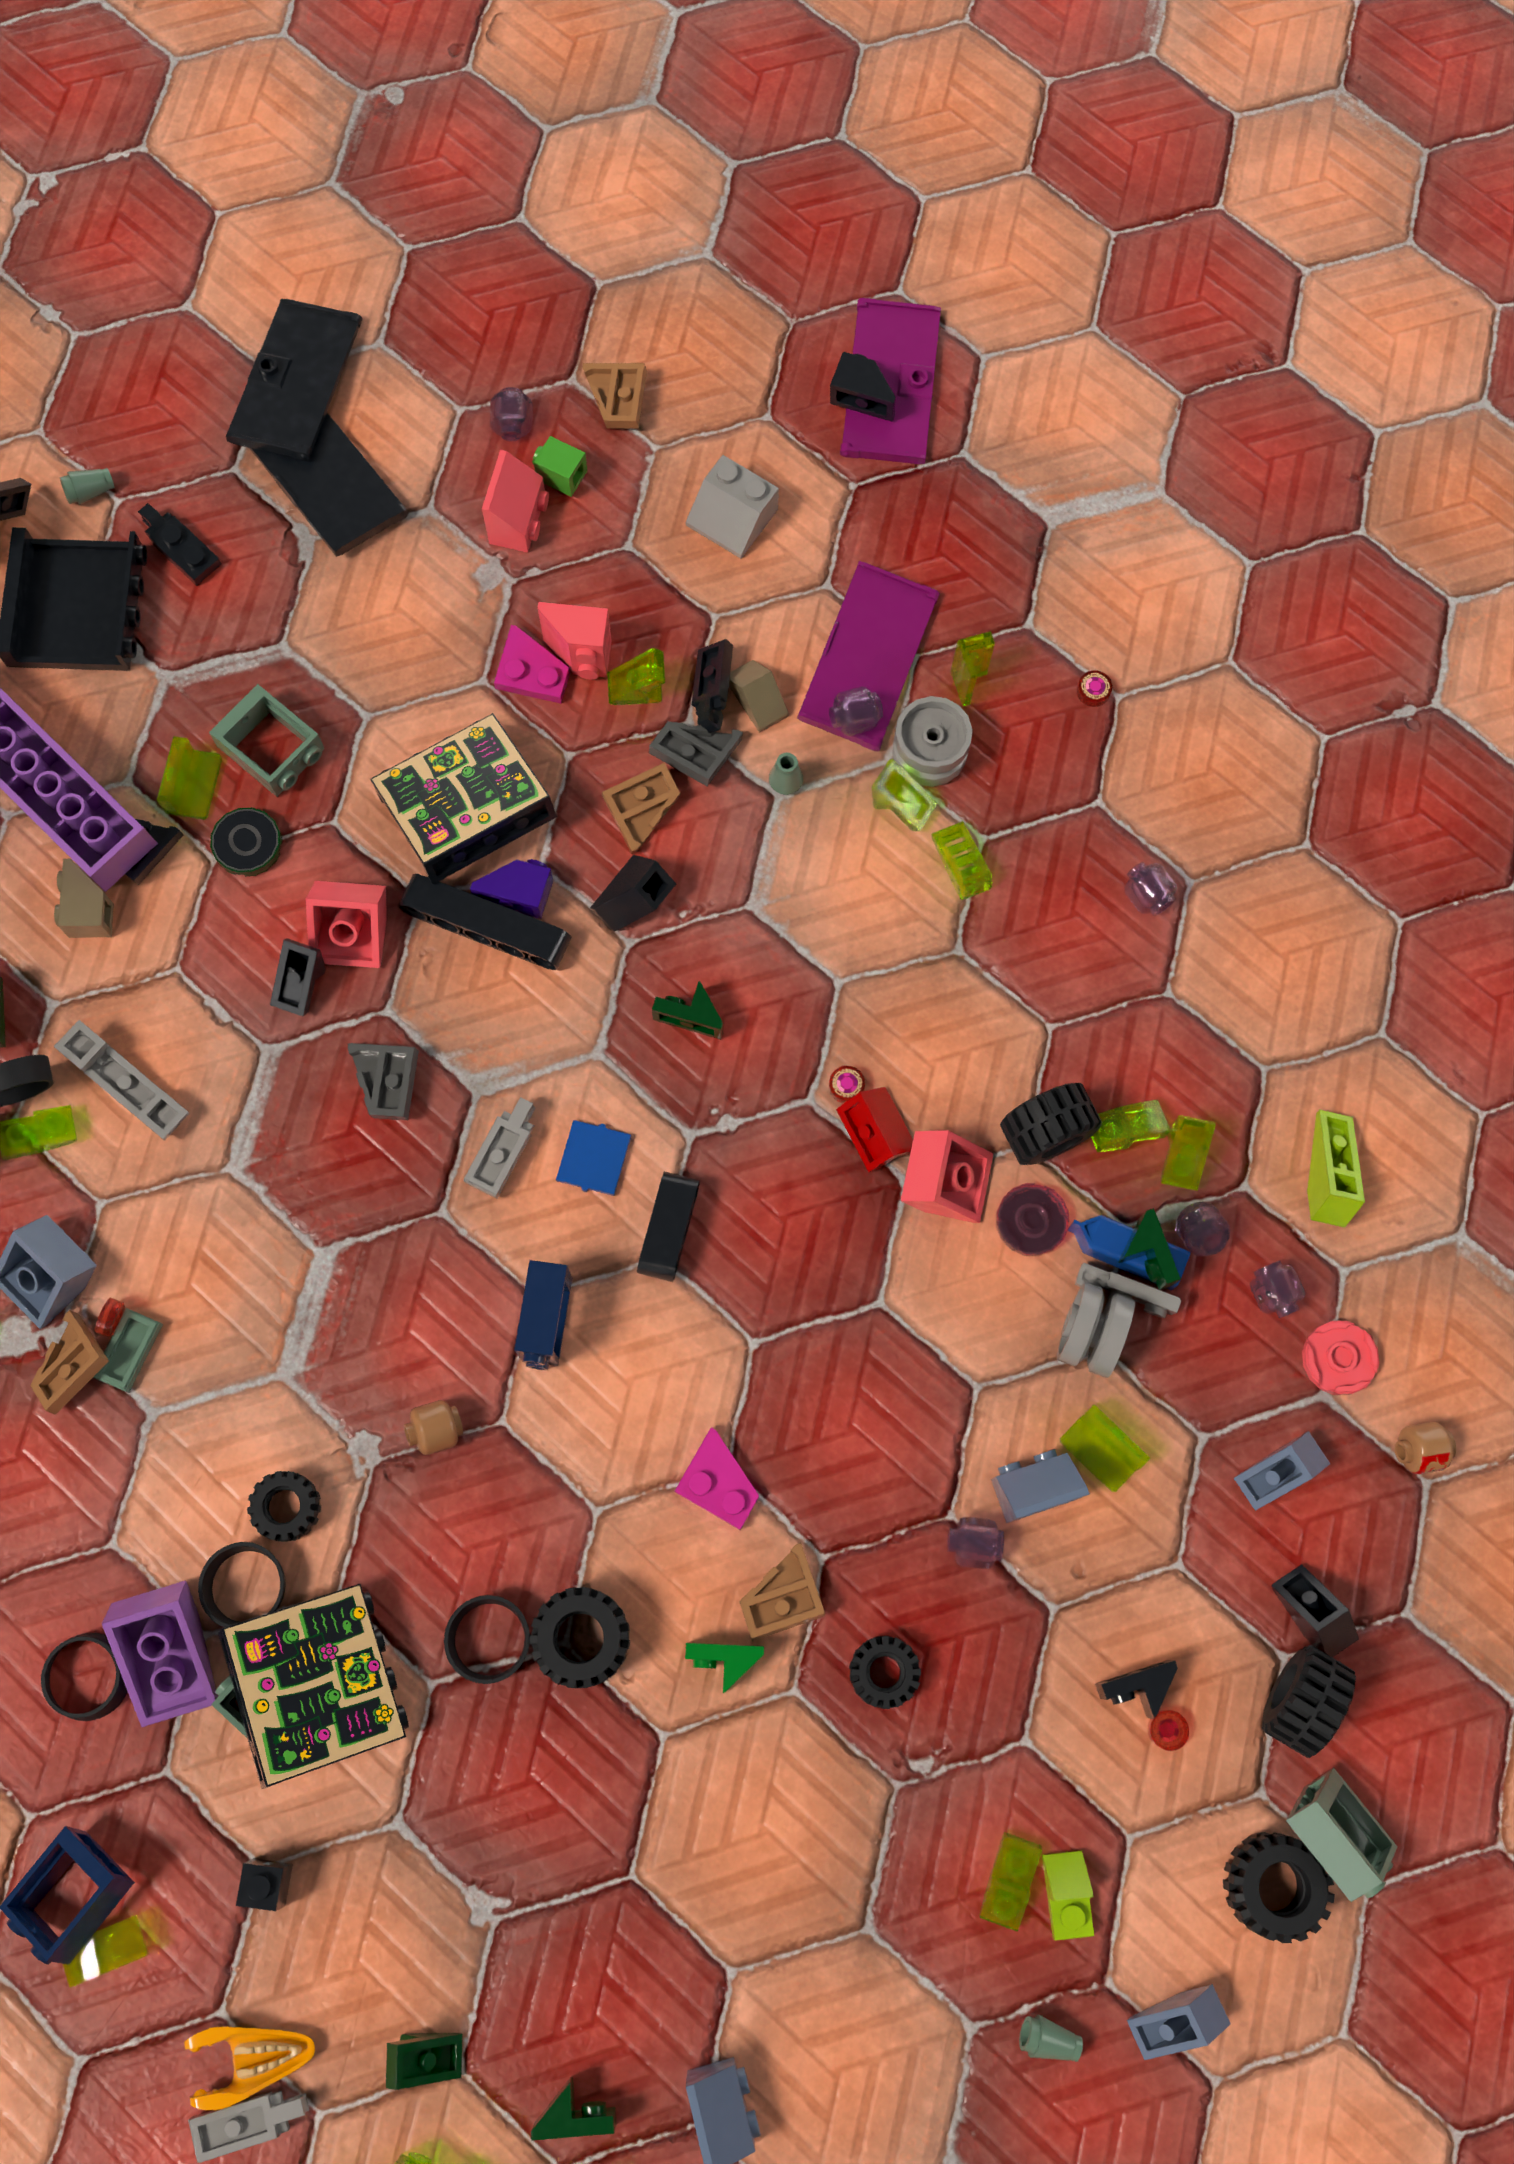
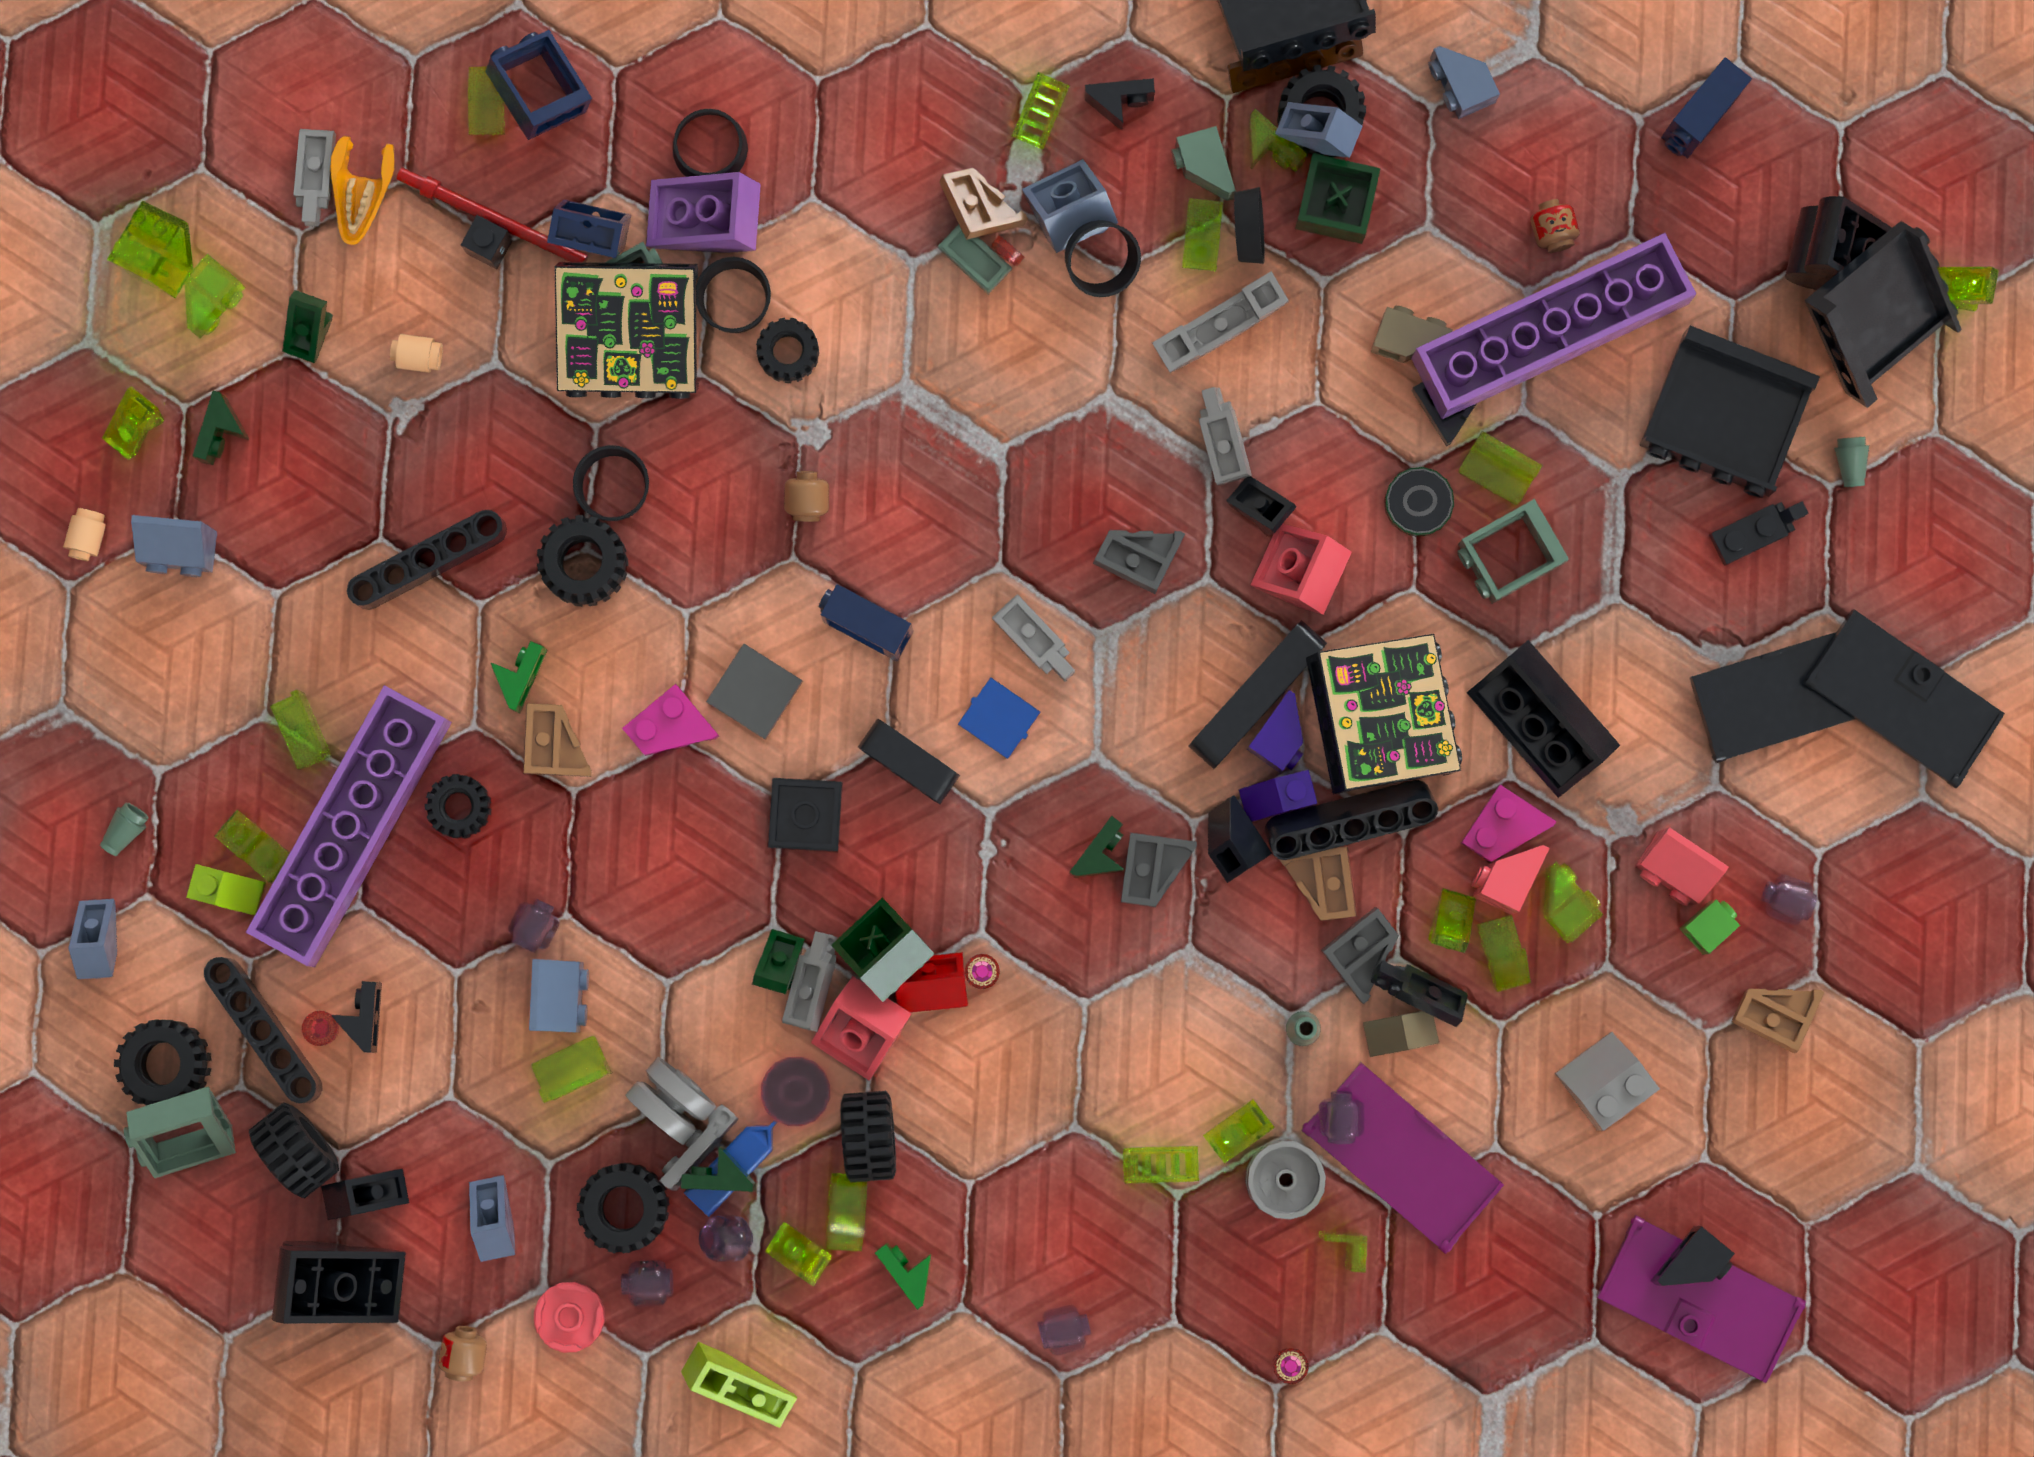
camera: 115 degrees right, 10 degrees up
none -> black beam [204,957,323,1103]
none -> medium lavender brick [246,685,452,967]
none -> clear neon green panel [270,689,332,770]
none -> black brick [272,1241,406,1324]
none -> black beam [347,510,507,610]
none -> light nougat brick [390,334,443,373]
none -> red bar [396,167,588,262]
none -> dark blue window [547,200,631,258]
none -> black tyre [577,1163,670,1253]
none -> dark grey tile [706,644,803,740]
none -> dark green slope [752,929,805,994]
none -> black tile [768,778,843,852]
none -> light grey hinge [782,931,838,1032]
none -> dark green brick [831,897,935,1002]
none -> green slope [875,1243,931,1310]
none -> black tyre [1065,220,1141,297]
none -> dark grey wing [1121,832,1197,907]
none -> light grey hinge [1198,387,1252,486]
none -> dark purple slope [1238,769,1318,822]
none -> black beam [1264,780,1438,860]
none -> black slope [1467,640,1620,798]
none -> clear neon green slope [1477,915,1531,992]
none -> clear neon green slope [1544,861,1603,943]

